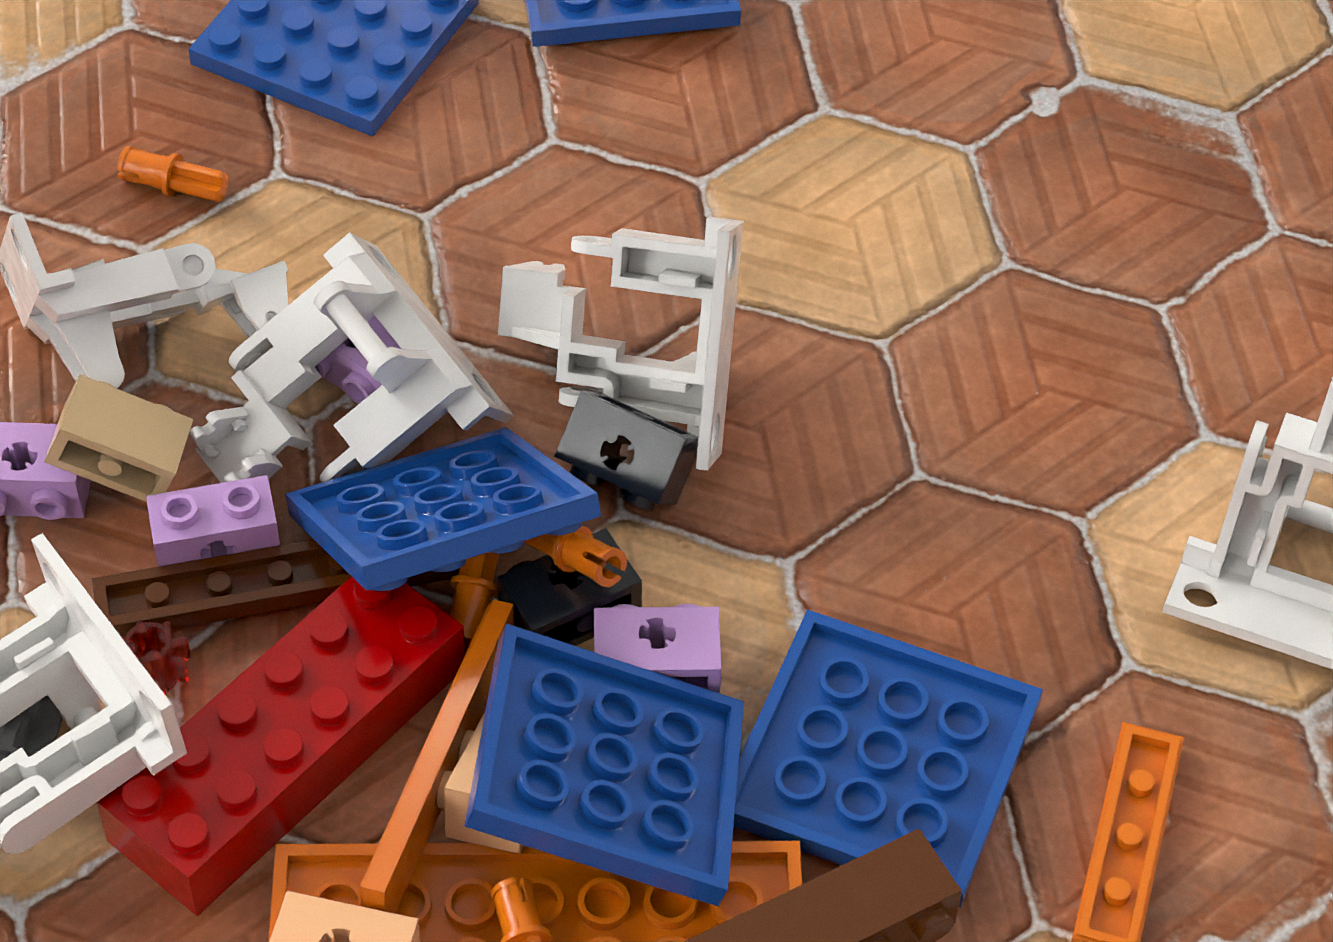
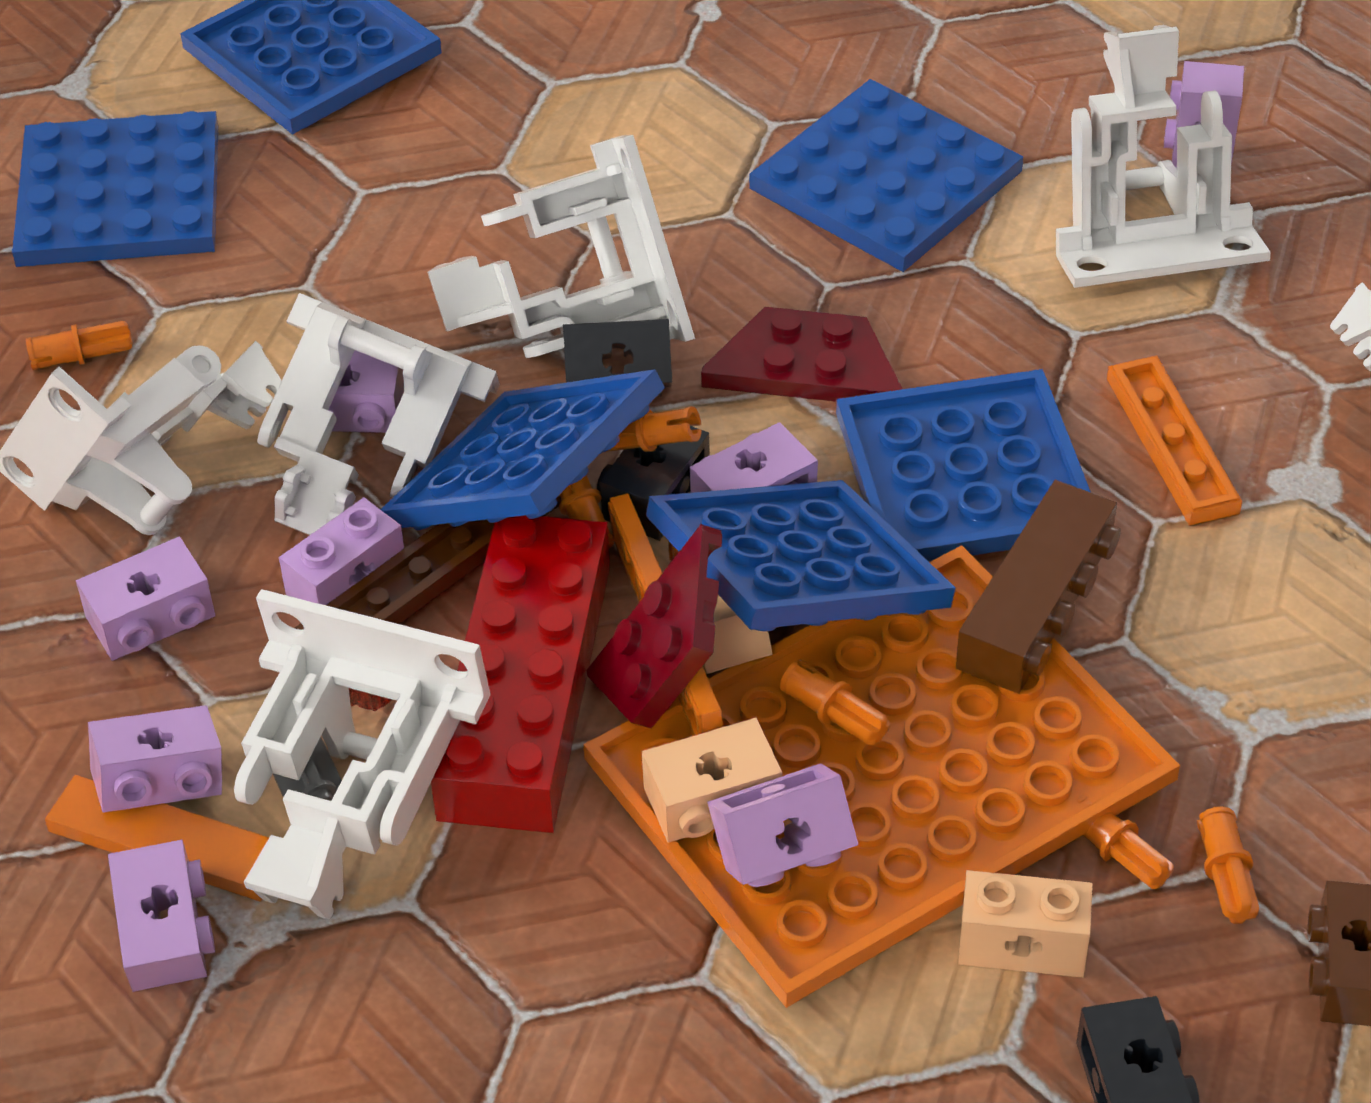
camera: 30 degrees left, 5 degrees down
tan brick [44,374,193,502] -> none
none -> dark red wing [586,524,722,729]
none -> dark red wing [701,307,903,402]
none -> blue plate [749,79,1023,272]

